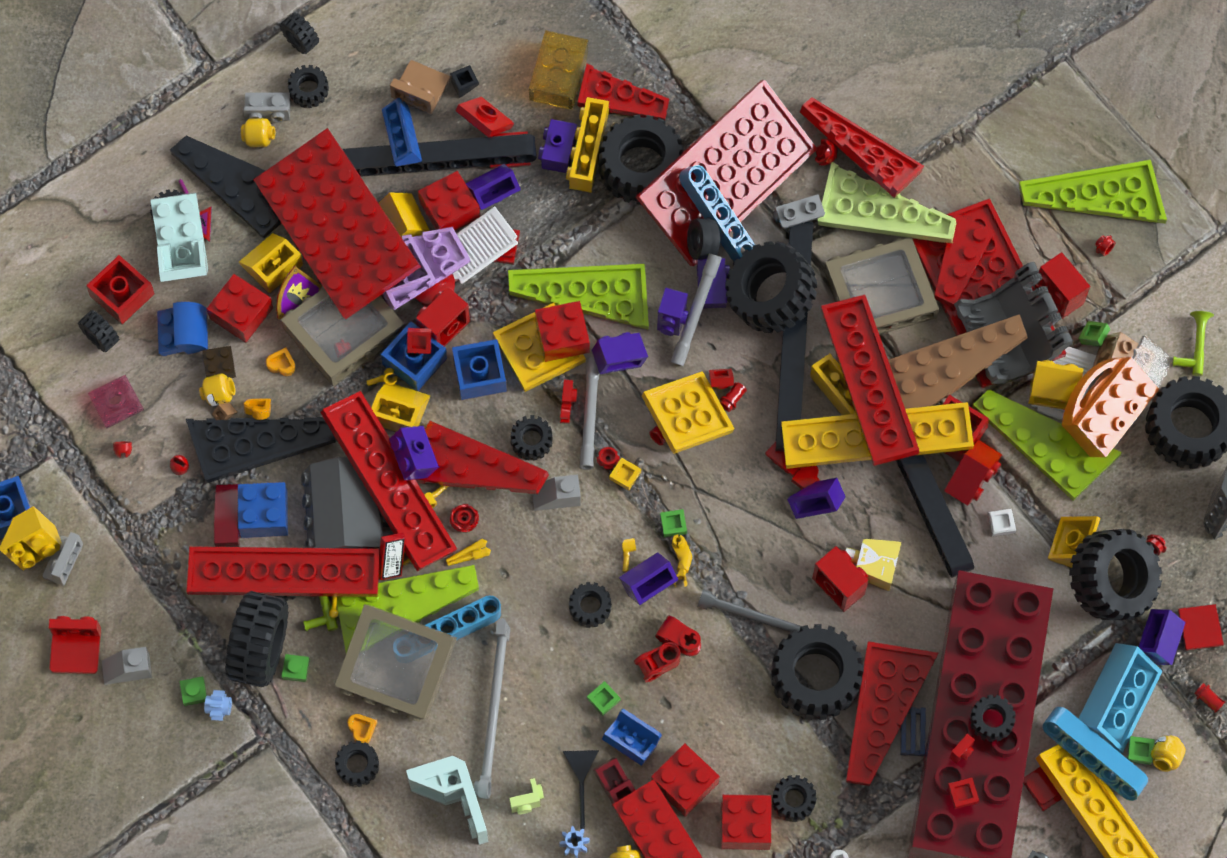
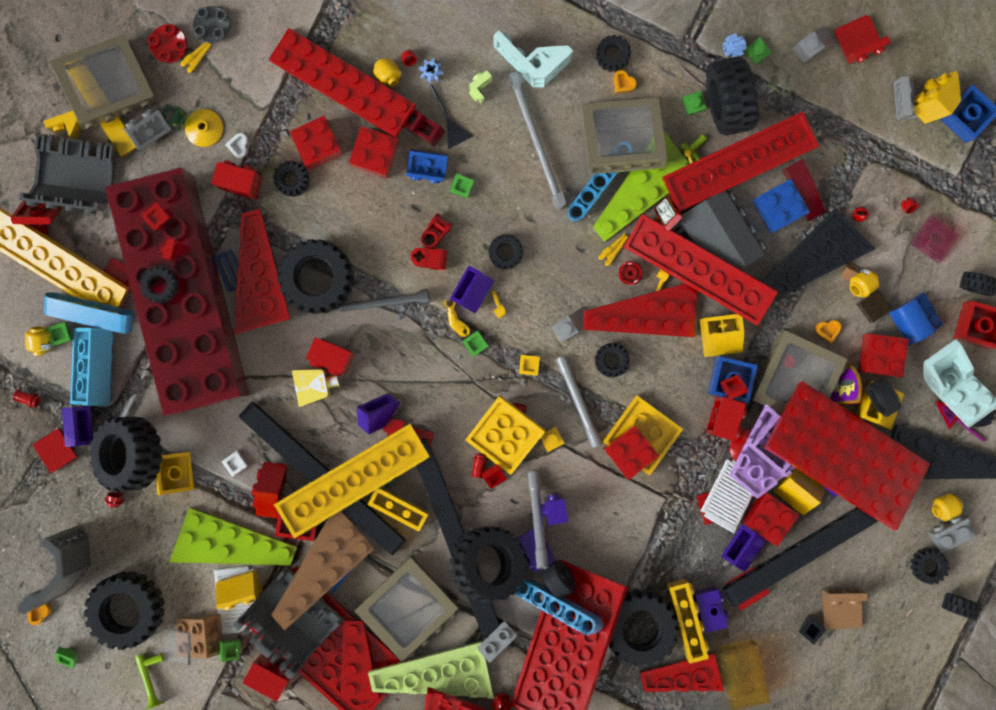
camera: 155 degrees right, 20 degrees up
light orange tile [244,398,271,420] -> none
yellow hand [367,368,397,386] -> none
blue slope [382,98,422,166] -> none
dark purple brick [389,426,439,480] -> none
blue brick [452,339,507,400] -> none
red piece [455,96,514,137] -> none
lime wing [508,264,649,330] -> none
red plate [560,380,577,424] -> none
dark purple brick [591,332,648,374] -> none
red plate [597,447,620,469] -> none
red plate [821,294,919,466] -> none
piece [1062,357,1159,457] -> none
none -> red brick [211,160,263,200]
none -> yellow plate [540,426,565,452]
none -> black tyre [866,378,902,417]

